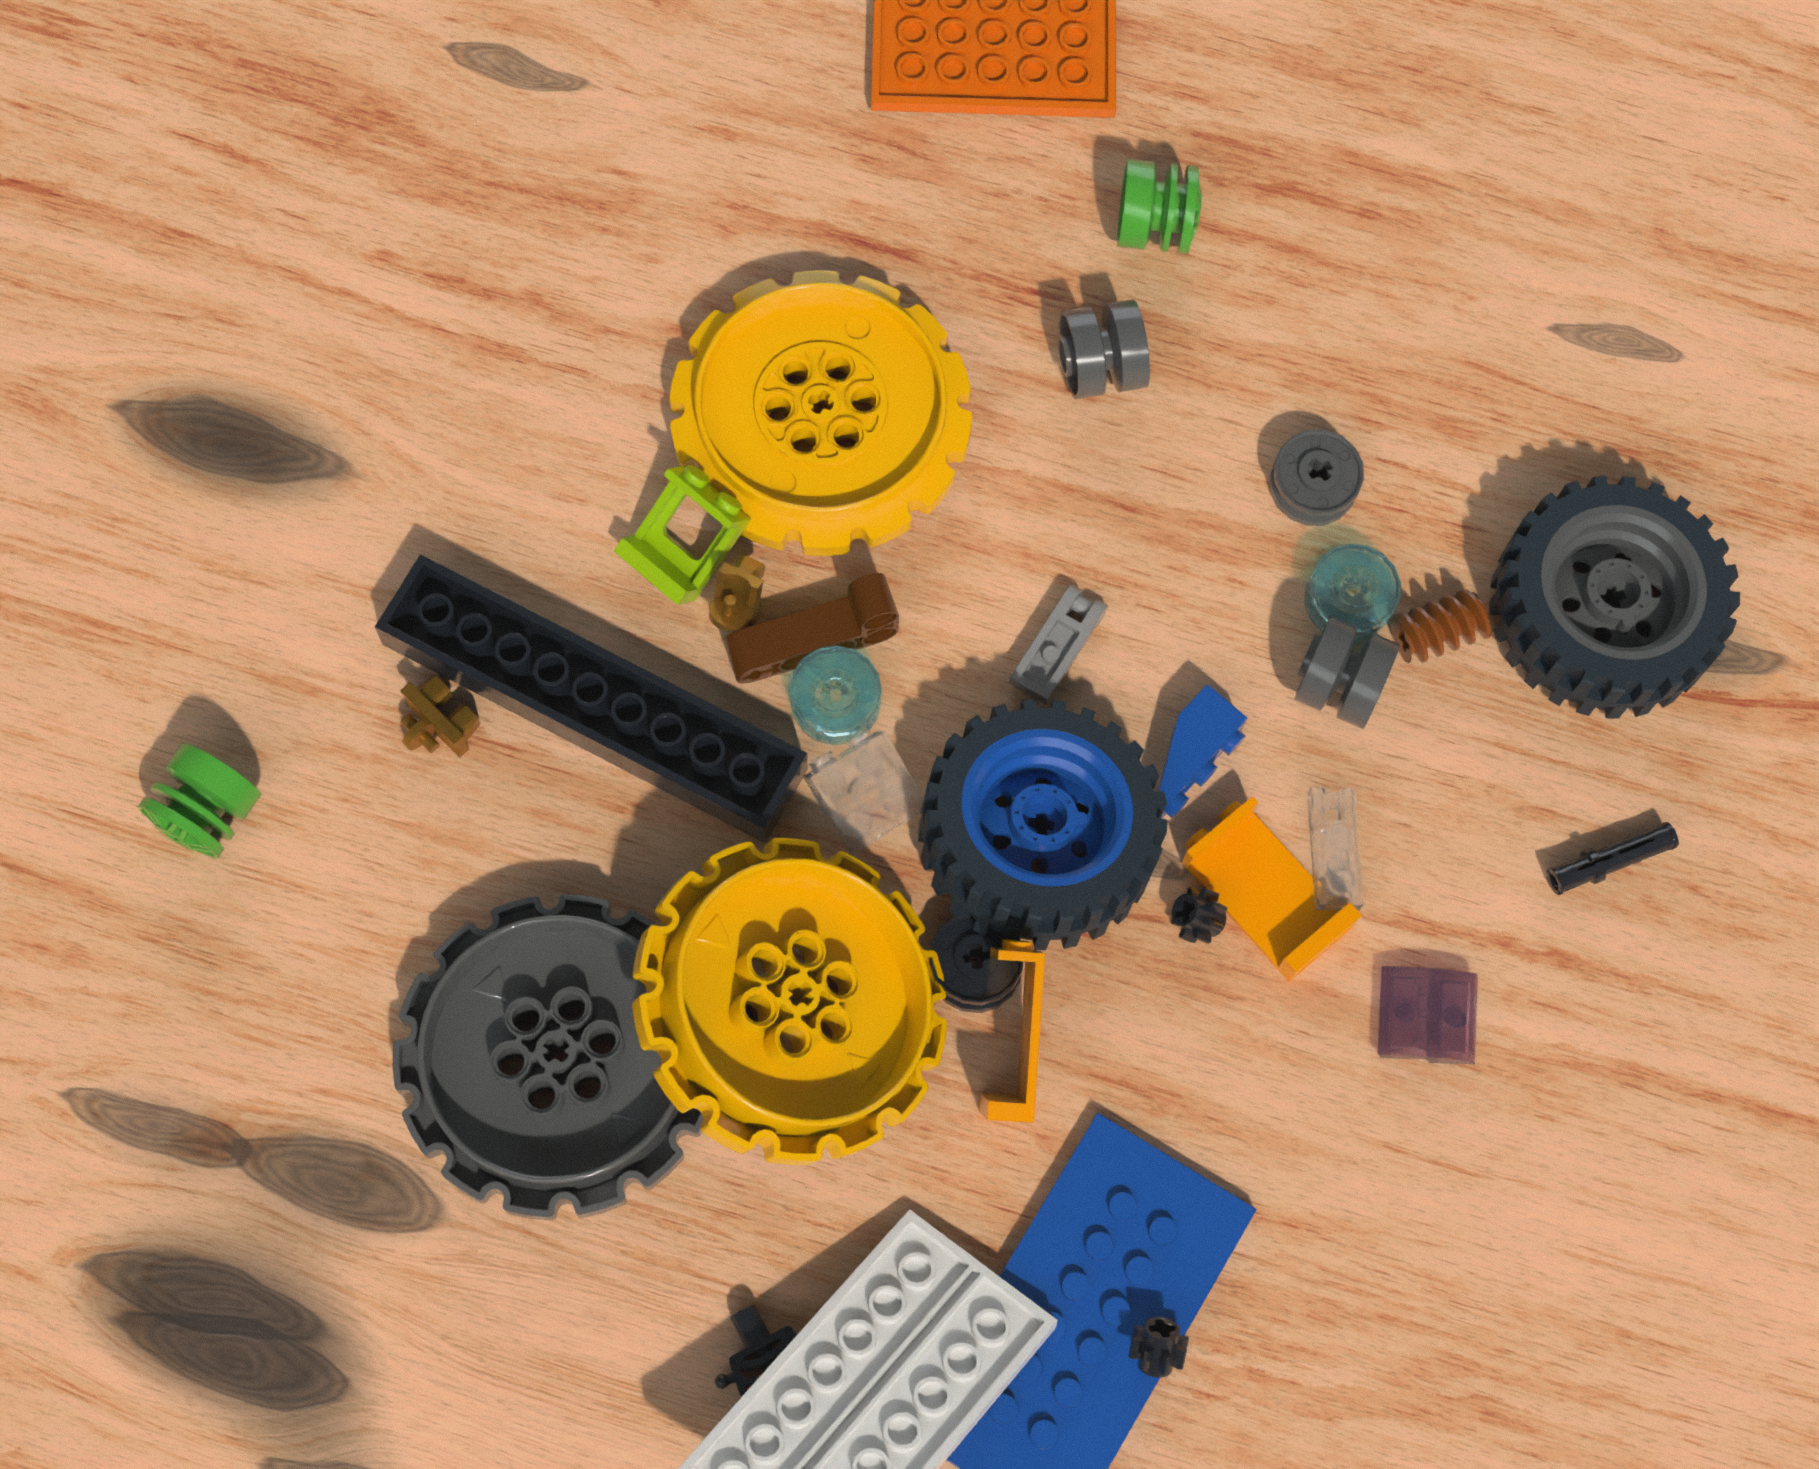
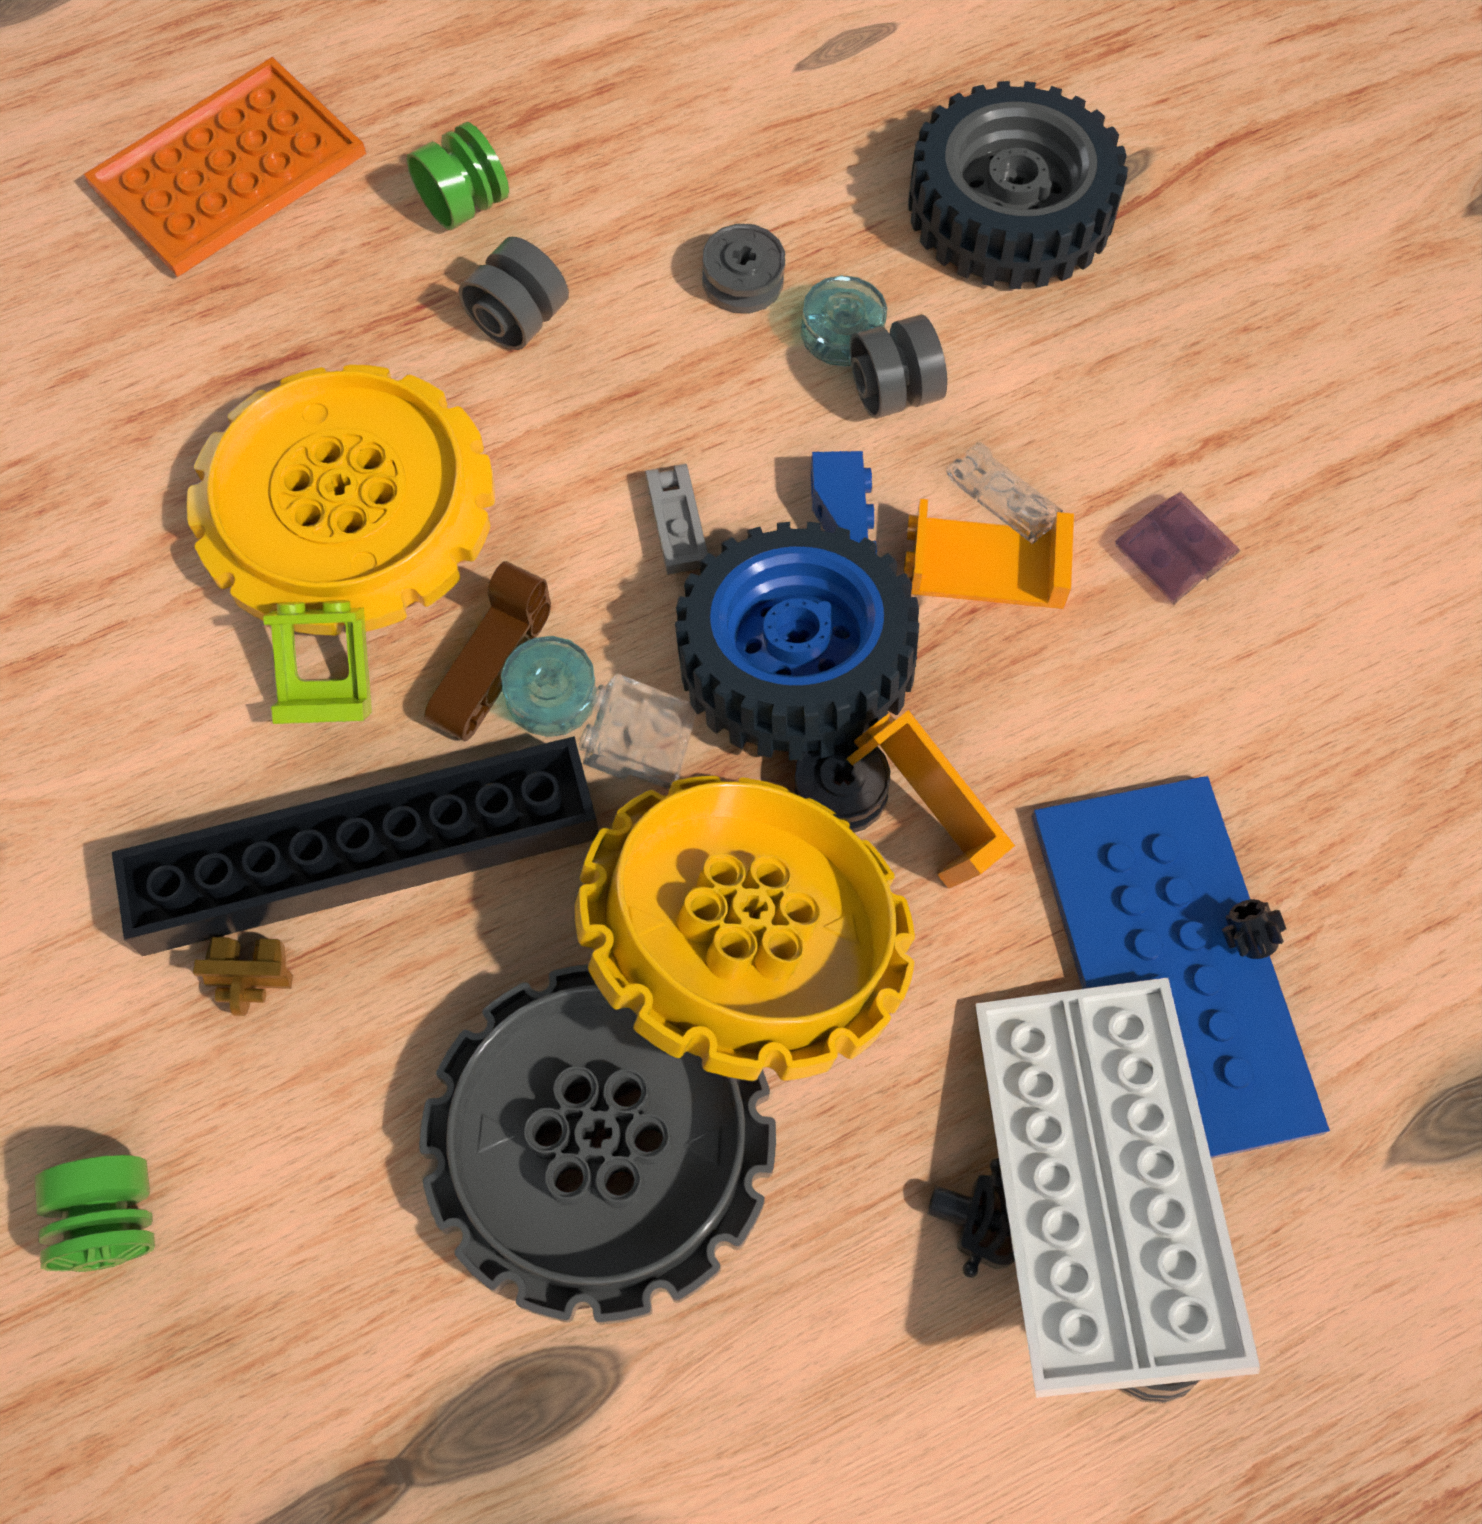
camera: 40 degrees left, 5 degrees down
pearl gold hips [709,555,765,631] -> none
black gear [1171,887,1228,944] -> none
dark orange piece [1391,589,1491,663] -> none
black pin [1546,822,1679,895] -> none

